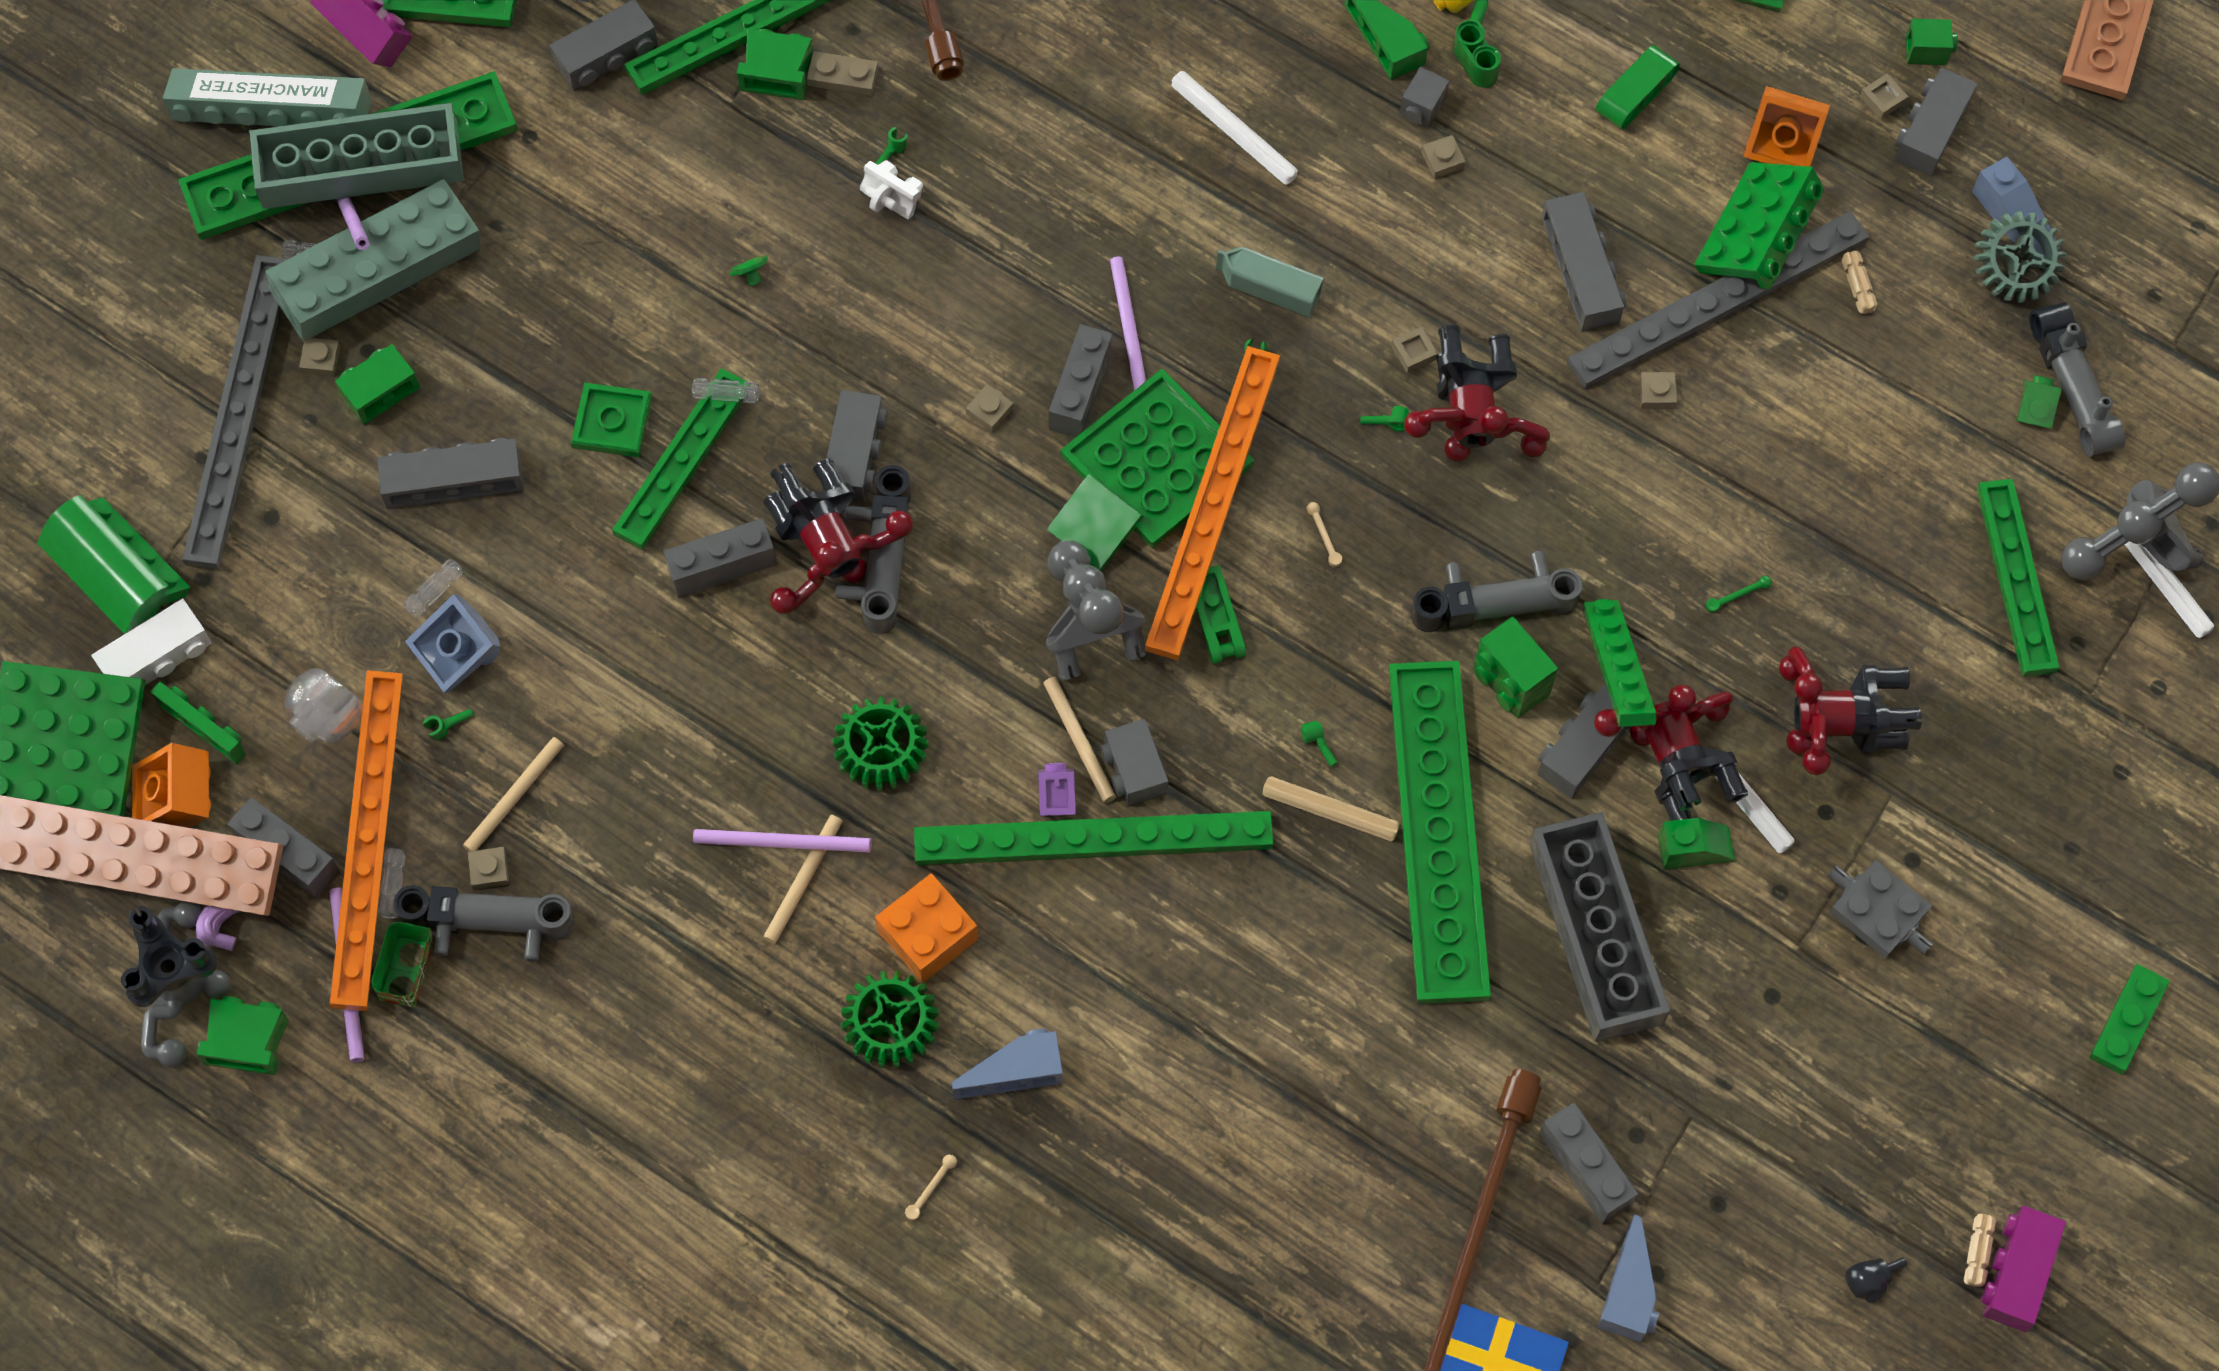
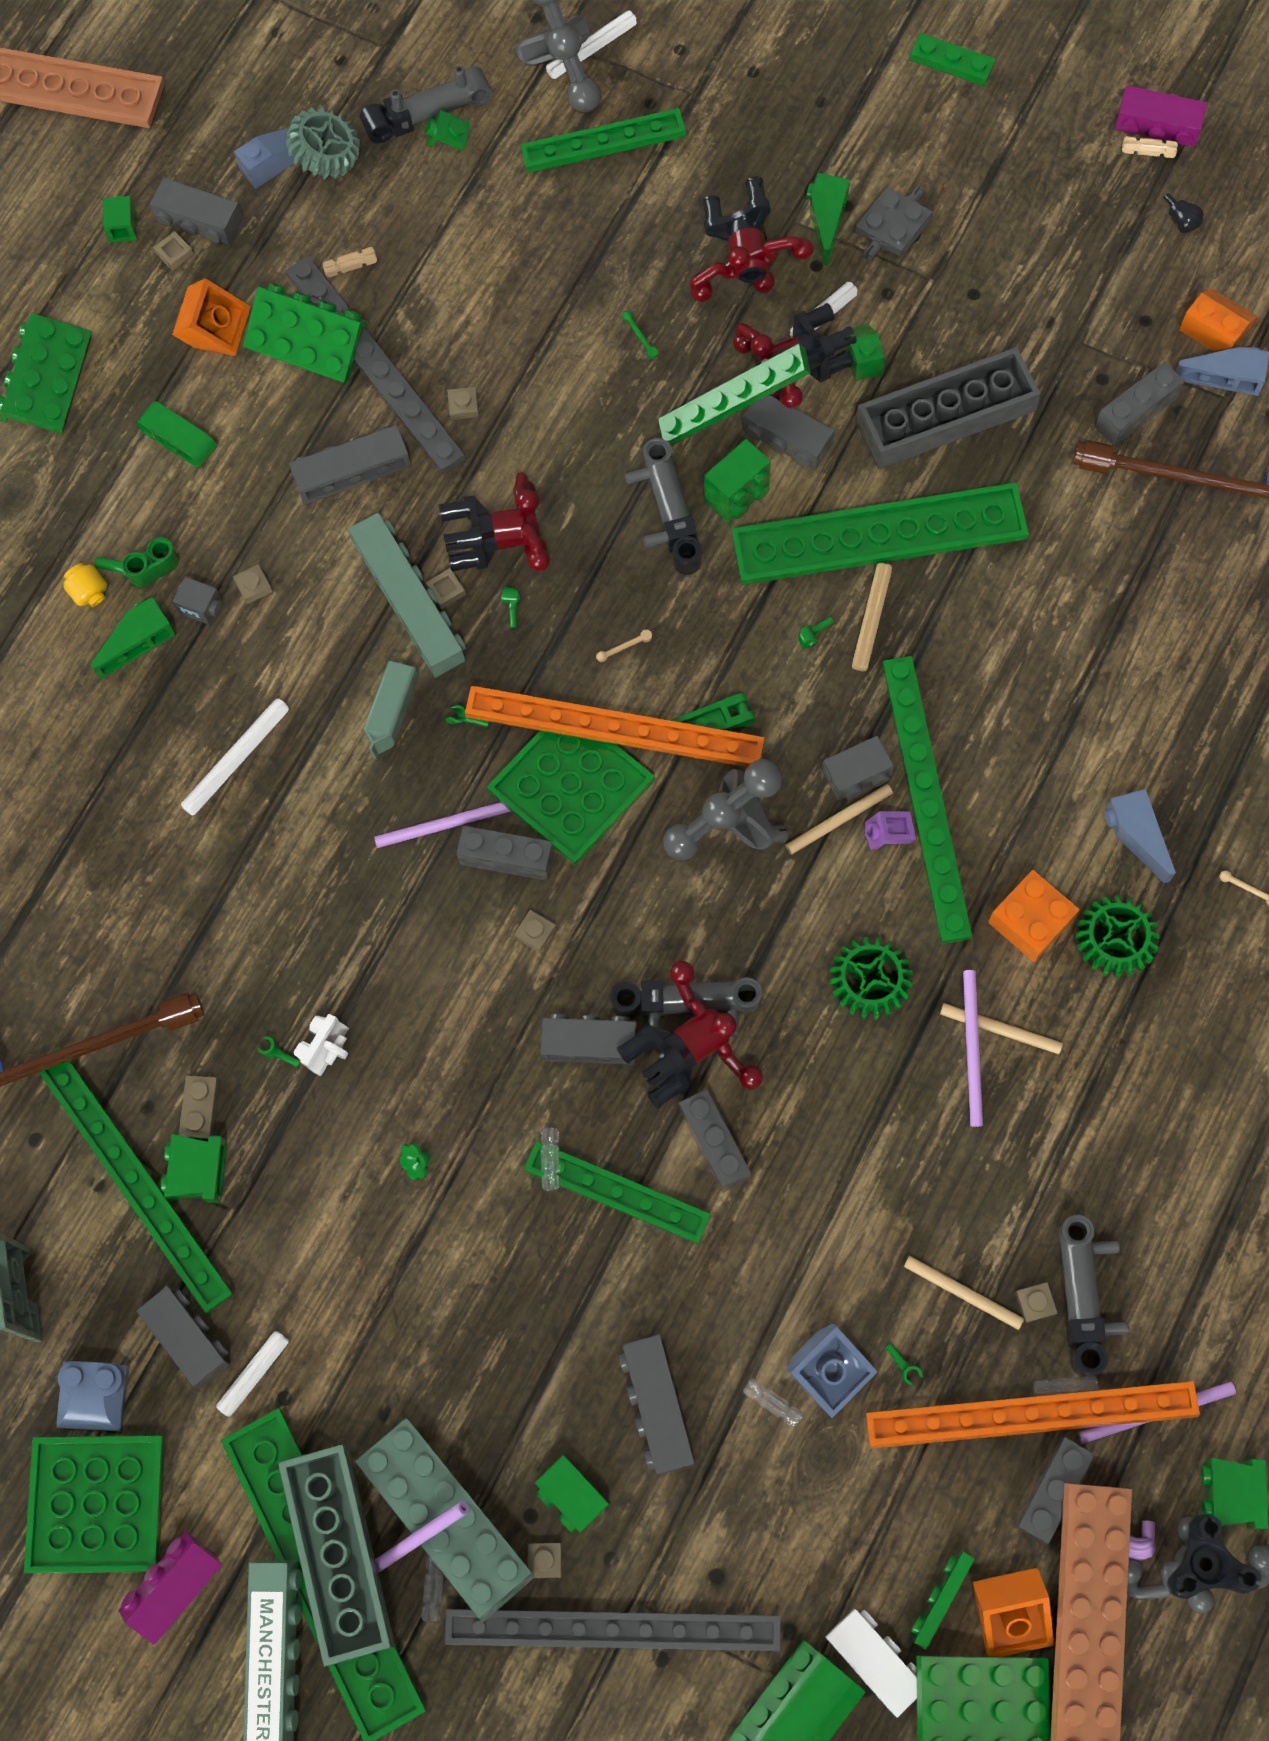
camera: 90 degrees left, 5 degrees up
clear wheel [284,668,363,744] -> none
green piece [372,922,434,1007] -> none
green tile [571,382,652,457] -> none
tile [1047,474,1144,571] -> none
none -> white axle [216,1331,289,1417]
none -> sand green brick [348,513,466,678]
none -> green slope [806,173,850,265]
none -> orange slope [1179,288,1259,353]

